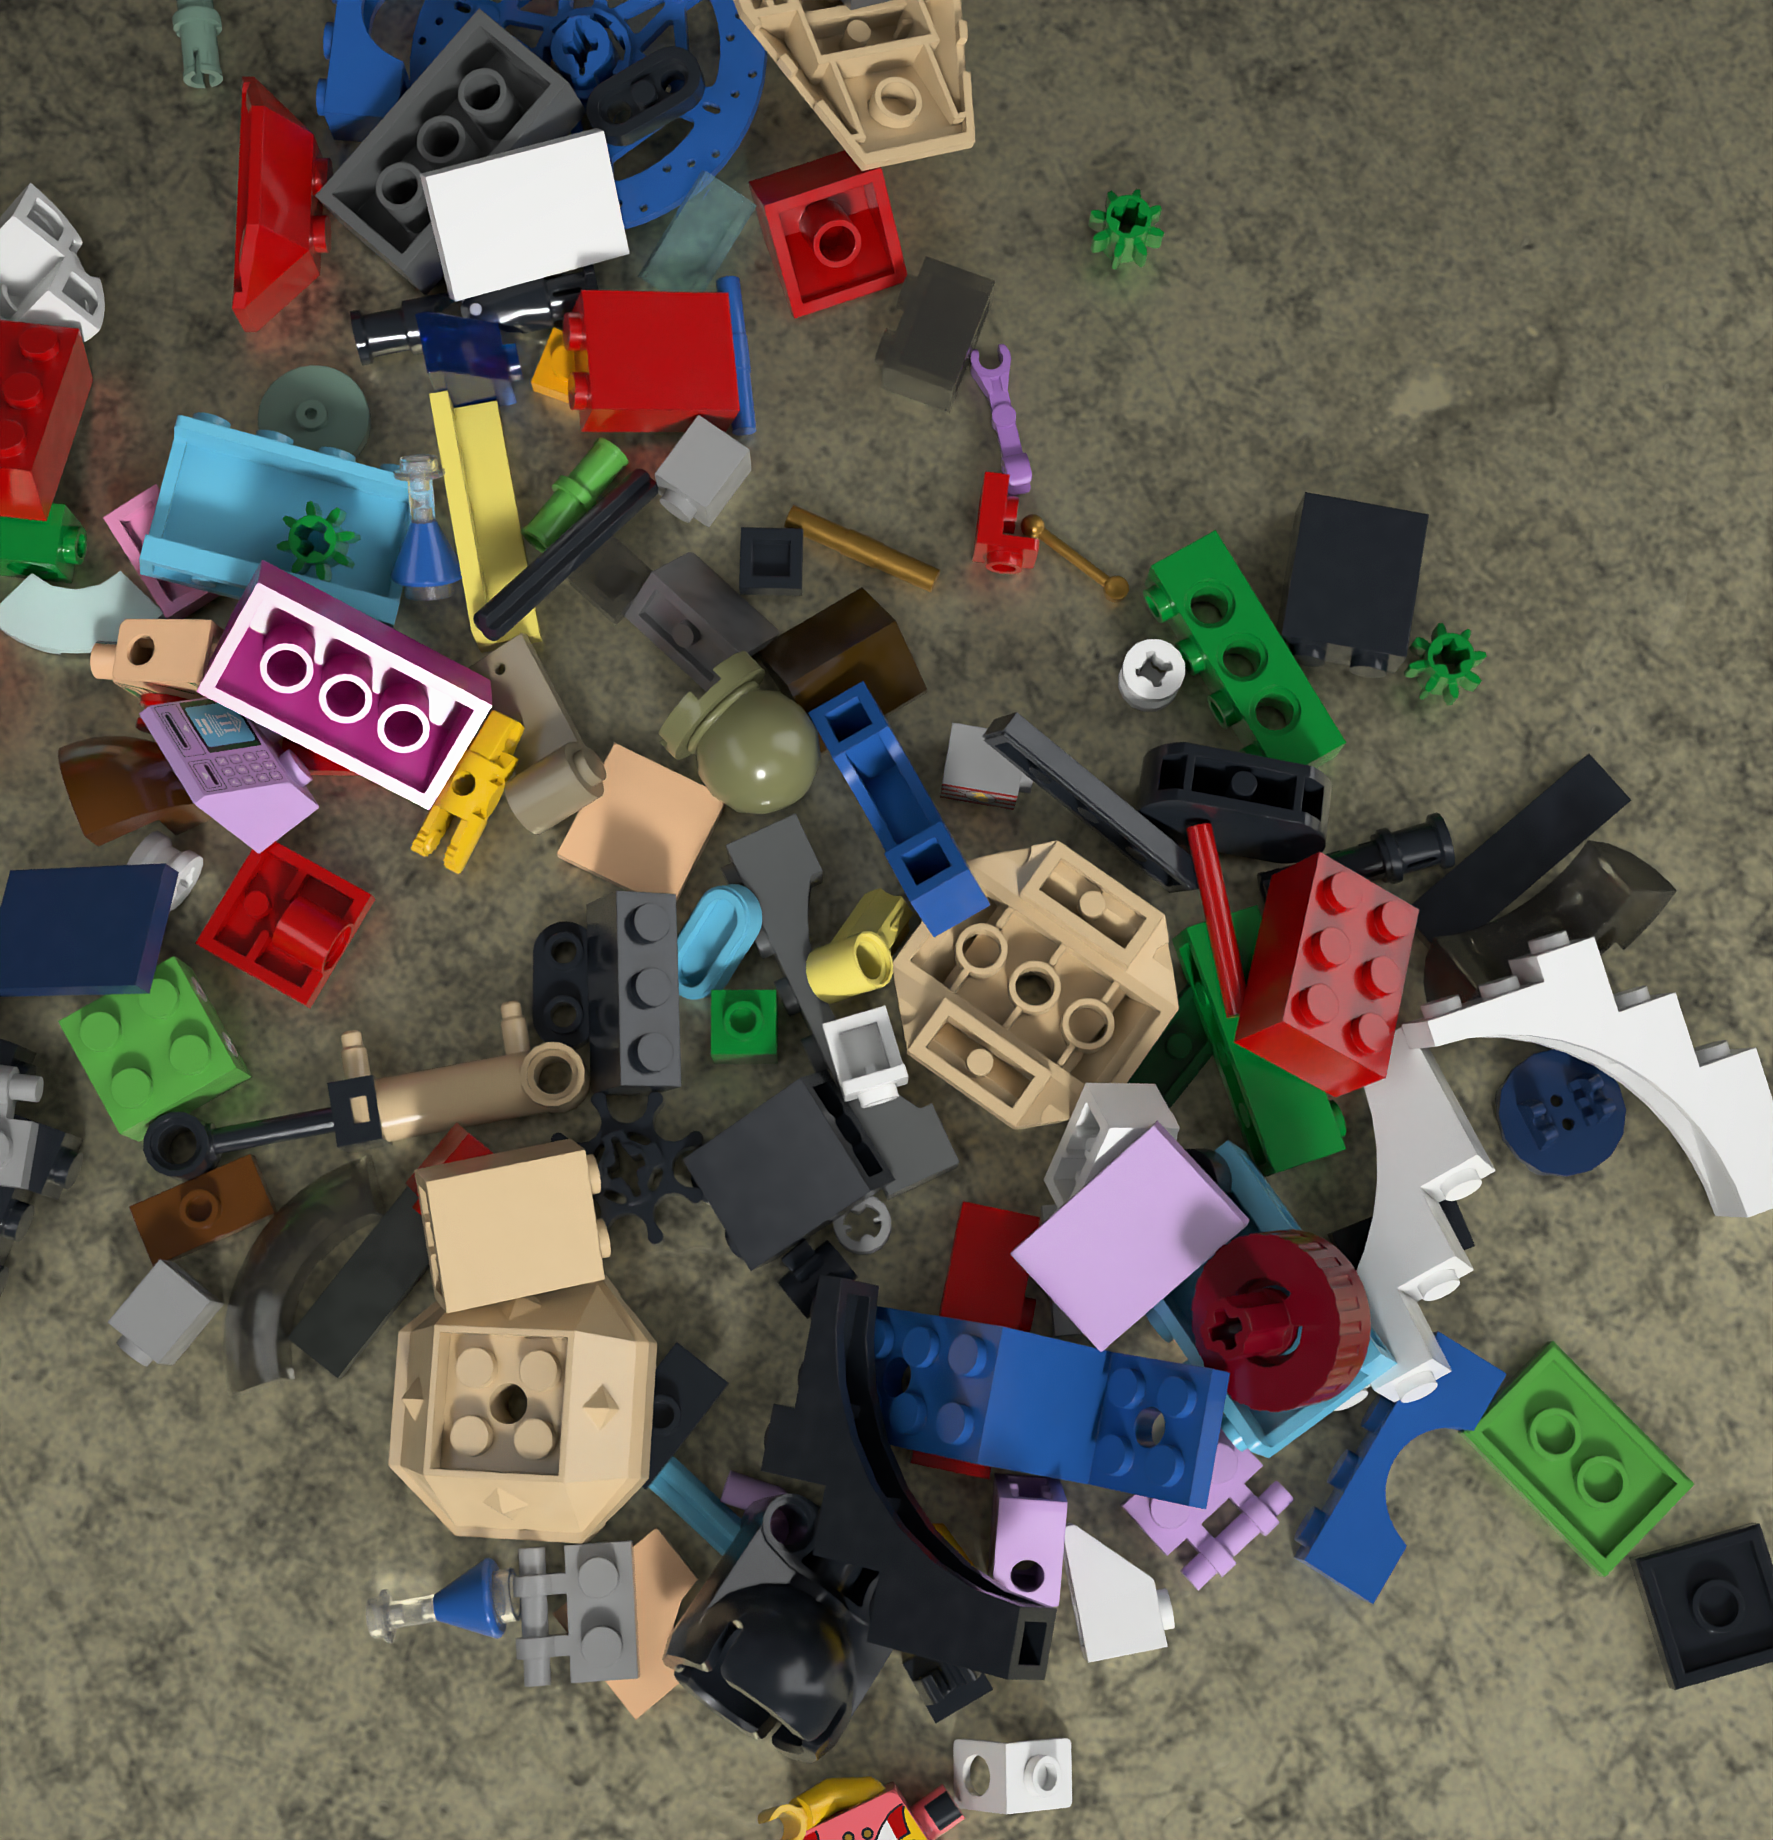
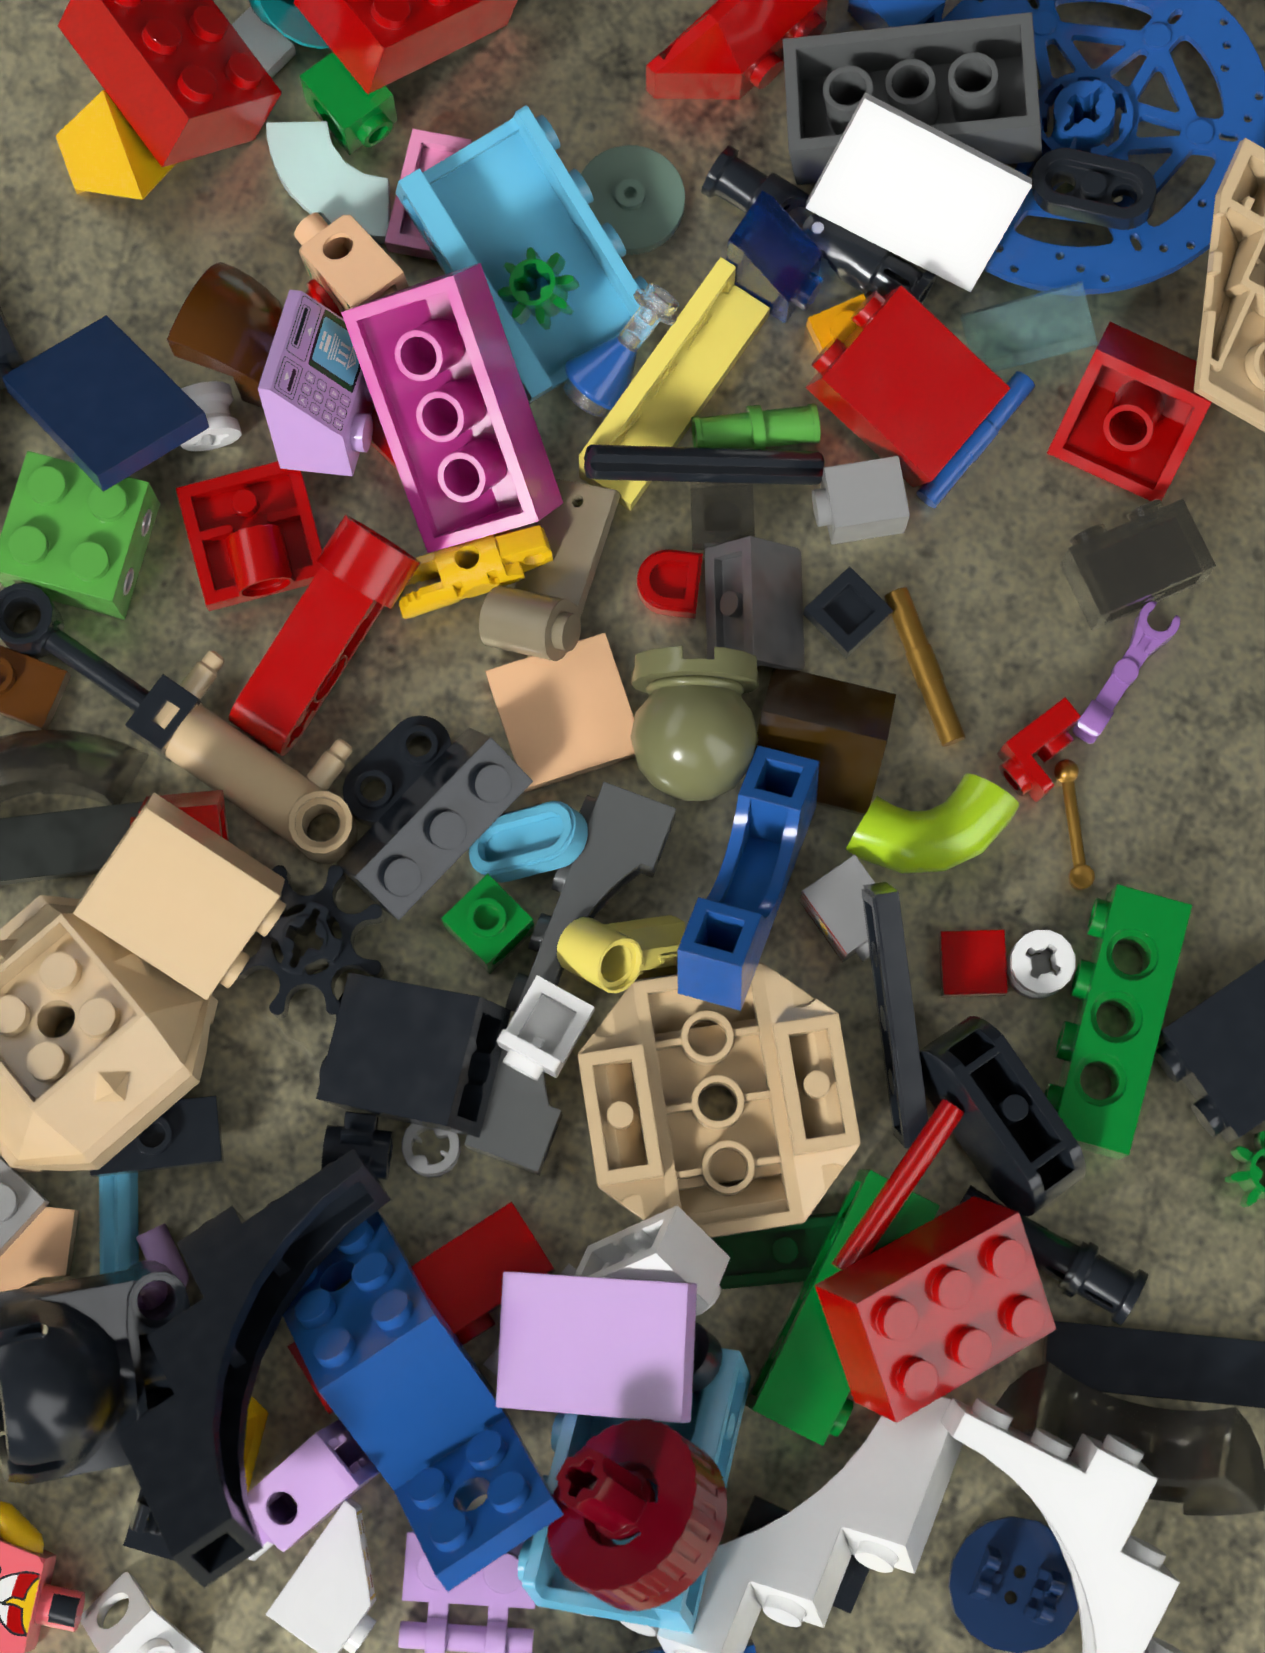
camera: 50 degrees right, 0 degrees up
none -> red beam [228,514,421,756]
none -> red tile [637,549,703,619]
none -> lime cylinder [845,773,1019,873]
none -> red tile [938,929,1008,998]

